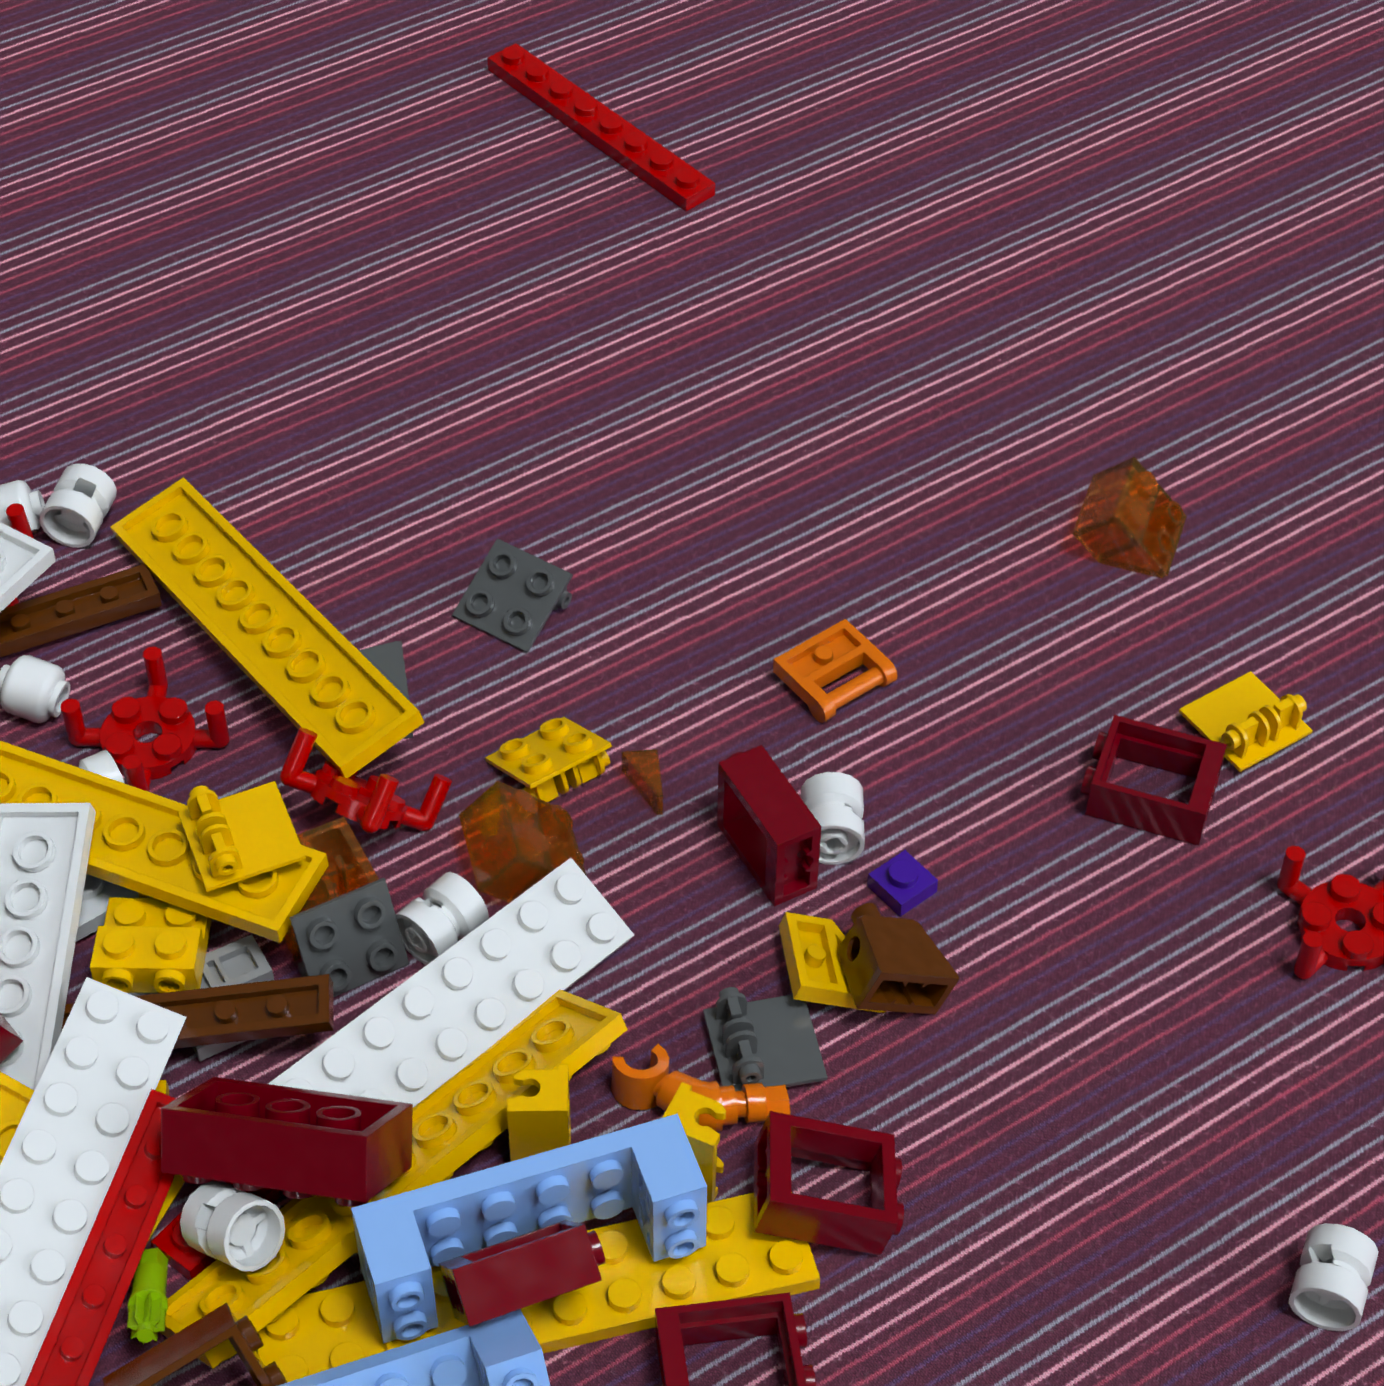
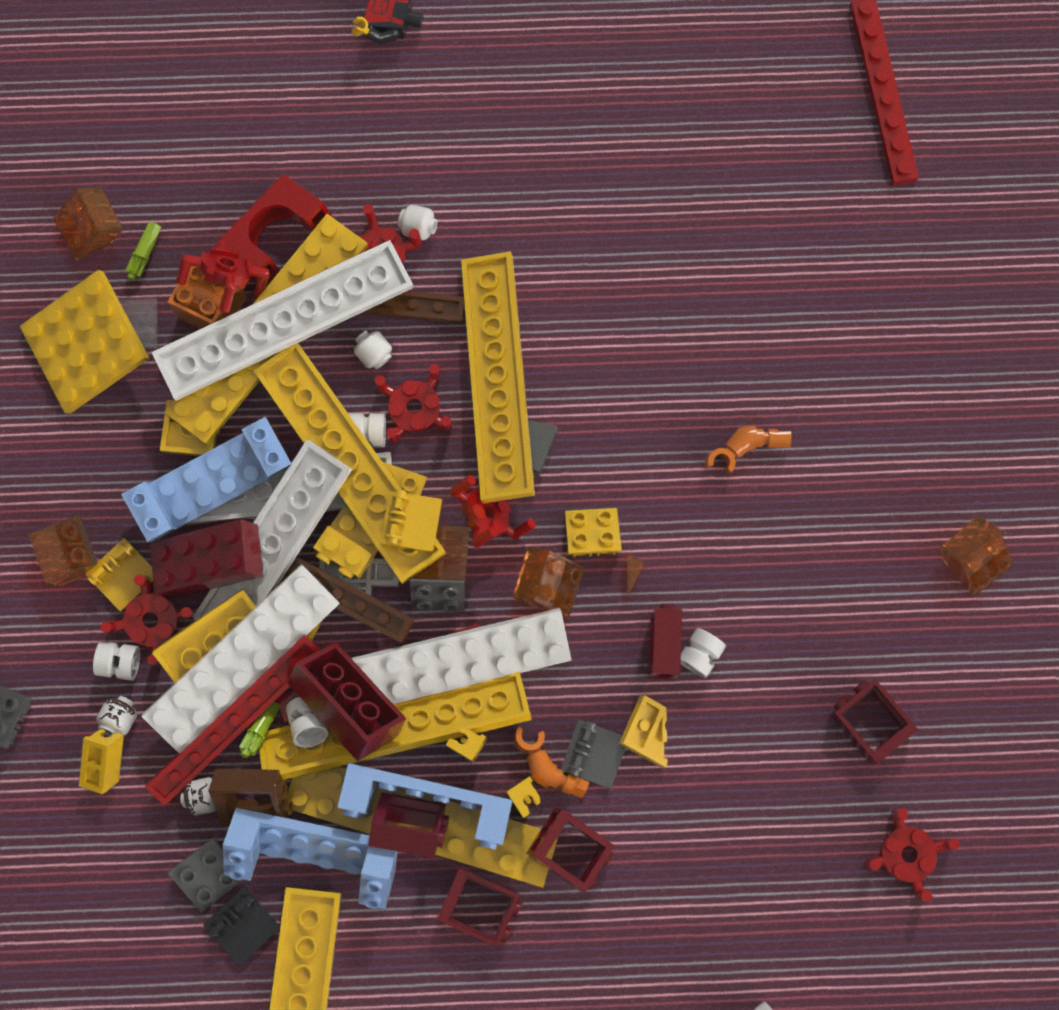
camera: 30 degrees right, 30 degrees up
white wheel [40,464,117,548] -> none
white wheel [395,872,489,965] -> none
dark grey hinge [452,538,573,653] -> none
orange plate [773,619,898,723] -> none
reddish brown torso [838,903,960,1015] -> none
dark purple plate [867,850,938,917] -> none
yellow hinge [1179,671,1313,772] -> none
none -> orange piece [704,426,792,474]

